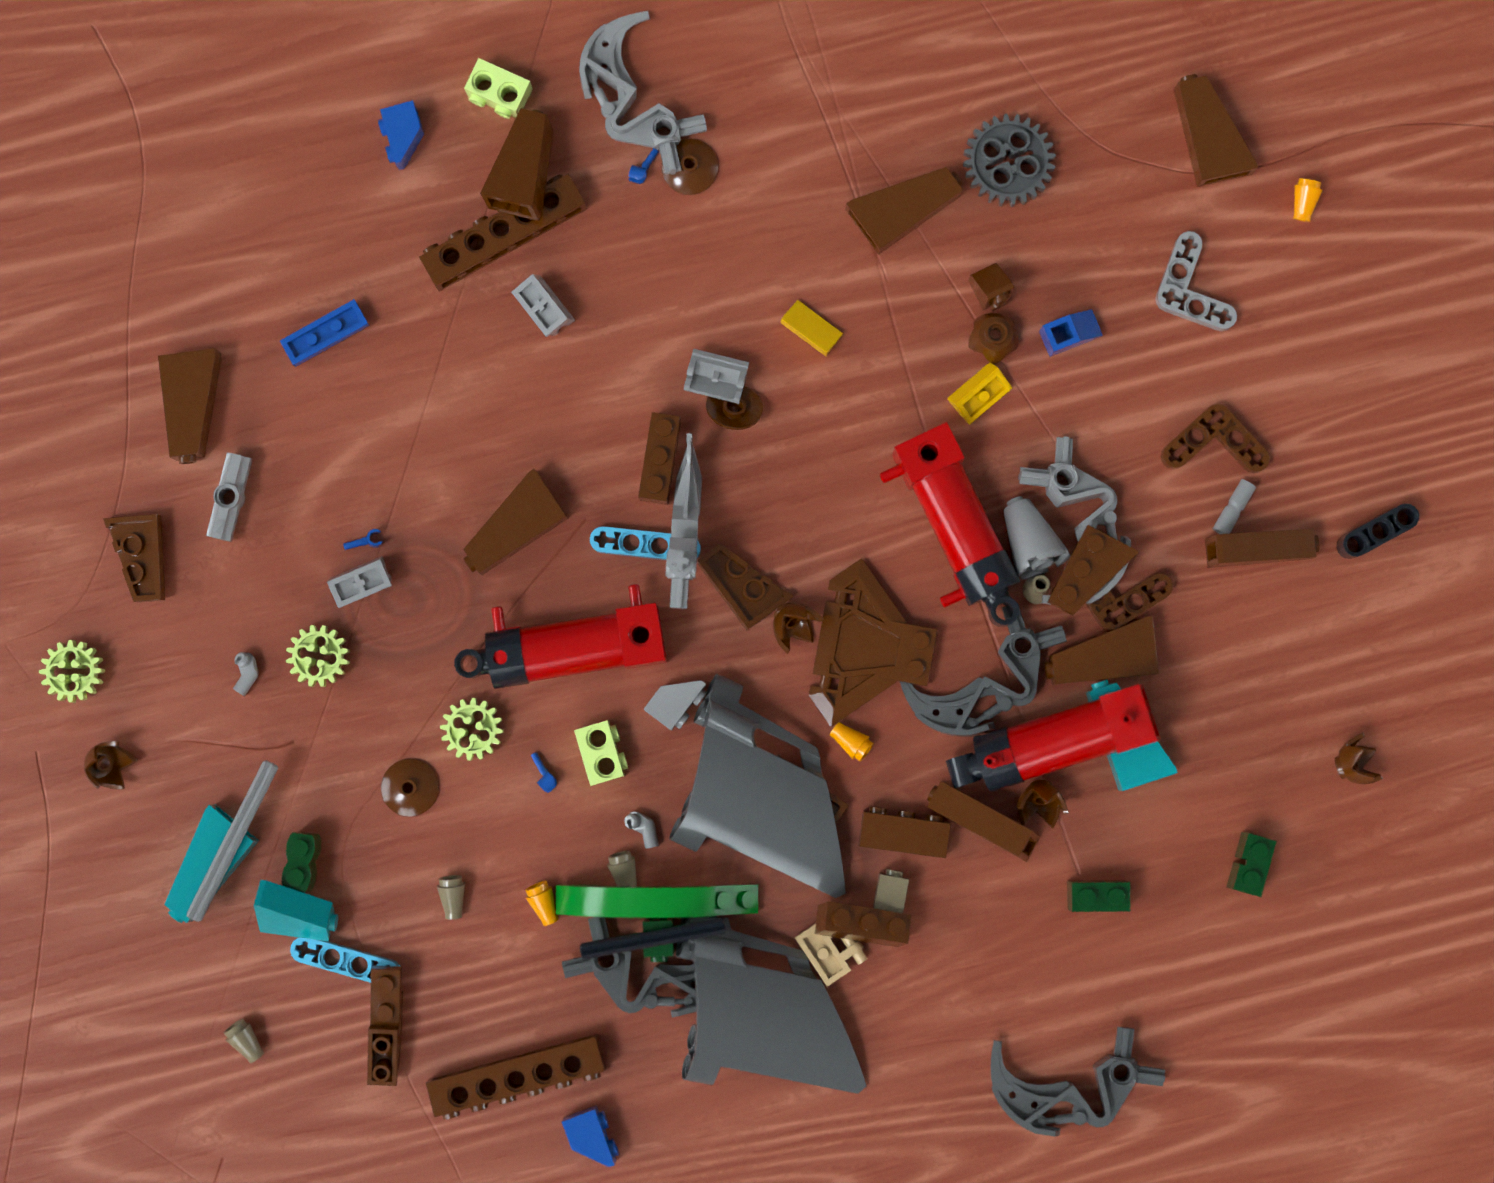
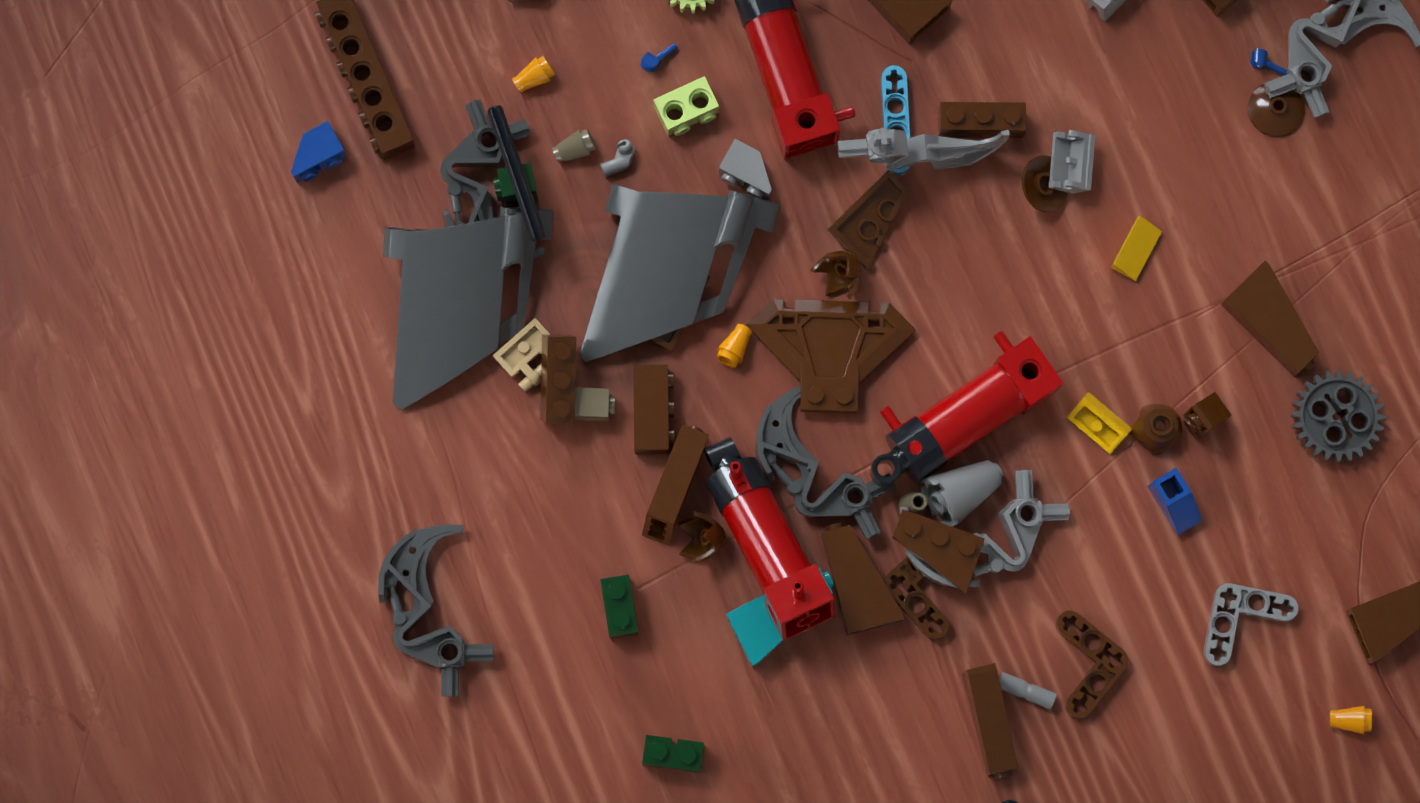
camera: 75 degrees right, 5 degrees down
green arch [556,884,758,918] -> none

